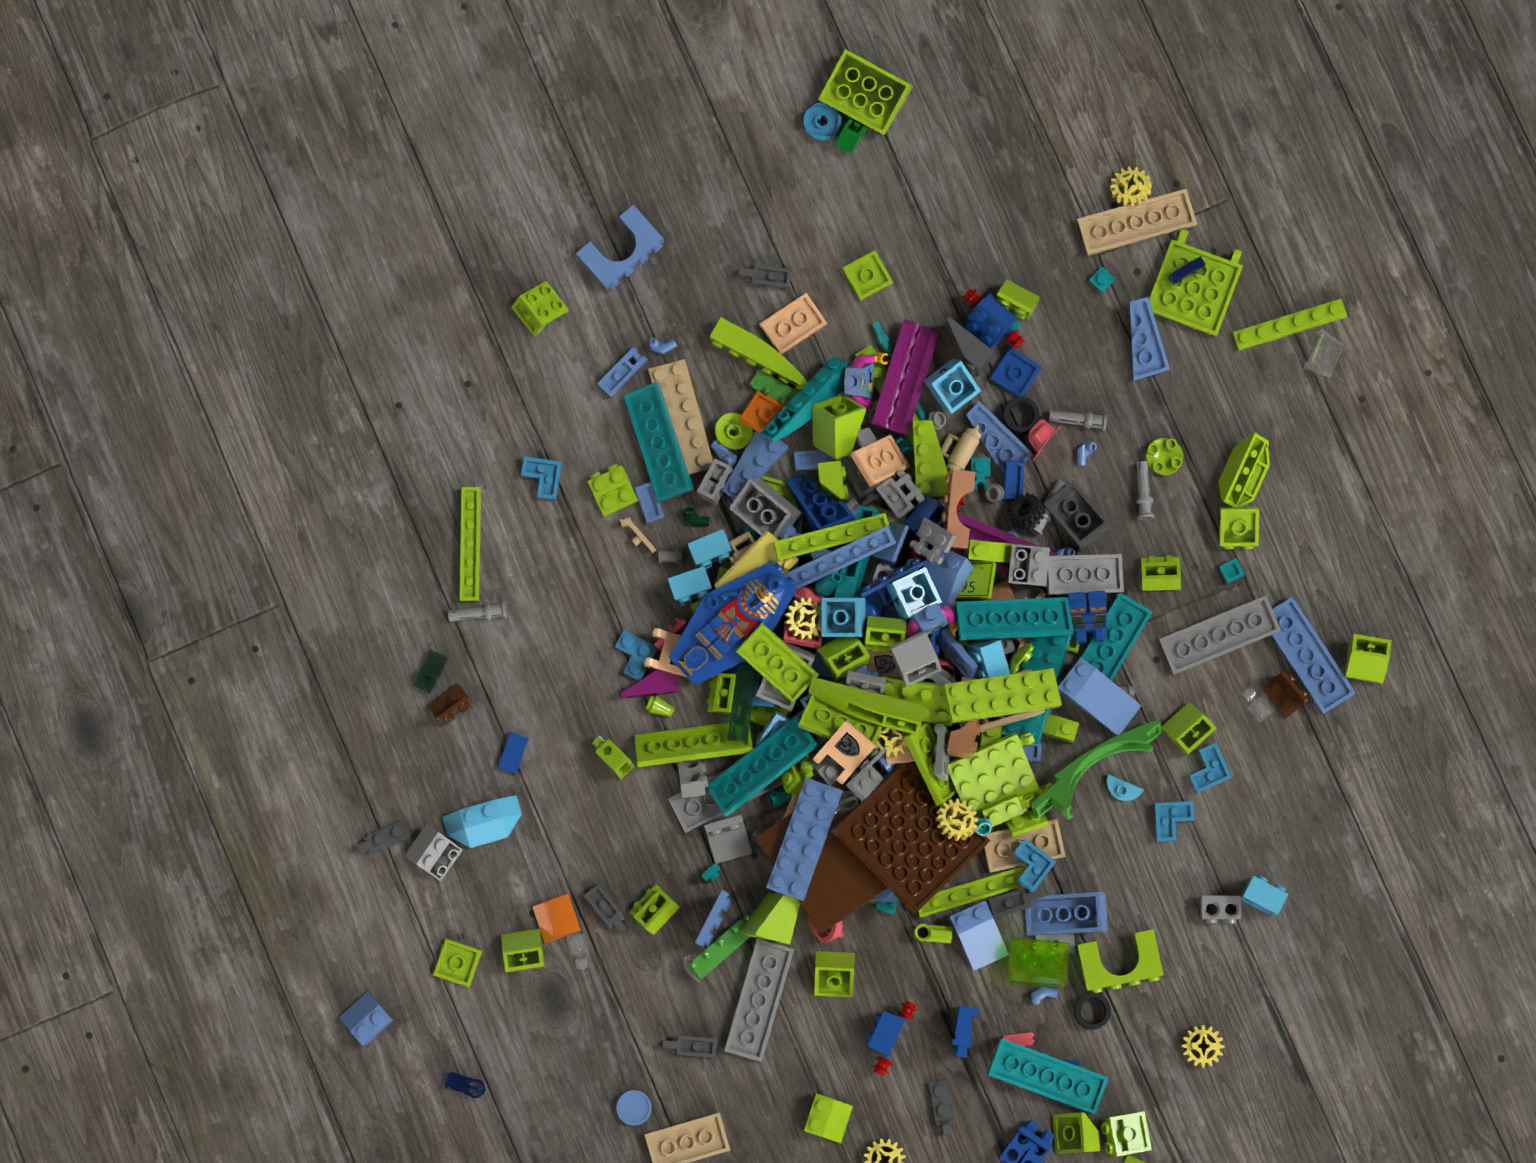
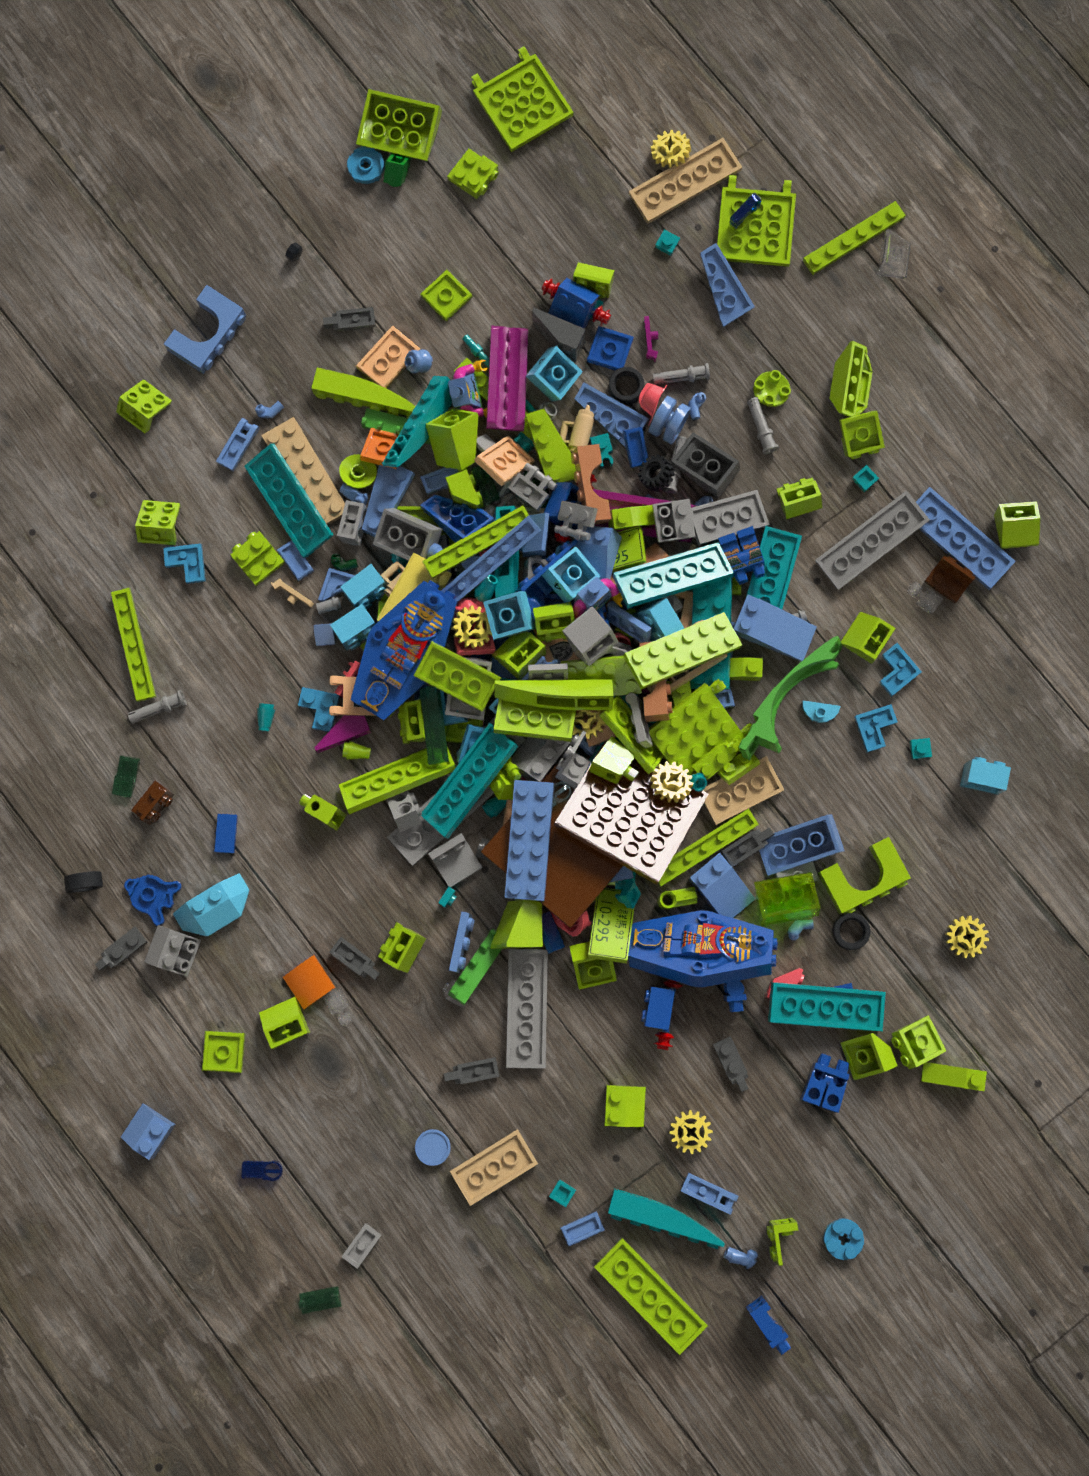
camera: 15 degrees left, 0 degrees up
light nougat flag [813,720,876,784] -> none
light grey plate [985,484,1004,503] -> none
lime dish [1008,642,1034,674] -> none
dark azure plate [1013,839,1056,893] -> none
light grey brick [1200,896,1241,924] -> none
none -> black tyre [64,871,103,893]
none -> blue tile [124,875,182,926]
none -> lime bracket [135,500,180,545]
none -> teal cone [257,703,276,731]
none -> black tile [285,242,303,262]
none -> medium blue slope [313,623,335,646]
none -> medium blue tile [318,568,355,602]
none -> medium blue piece [404,349,433,373]
none -> lime plate [447,148,499,199]
none -> lime plate [471,46,574,152]
none -> clear green hinge [471,466,500,506]
none -> blue tile [542,911,565,954]
none -> torso [588,736,639,784]
none -> lime tile [588,888,634,964]
none -> teal tile [615,881,641,909]
none -> blue container [628,910,777,987]
none -> magenta piece [644,316,658,362]
none -> medium blue wheel [648,396,691,445]
none -> teal plate [910,738,932,760]

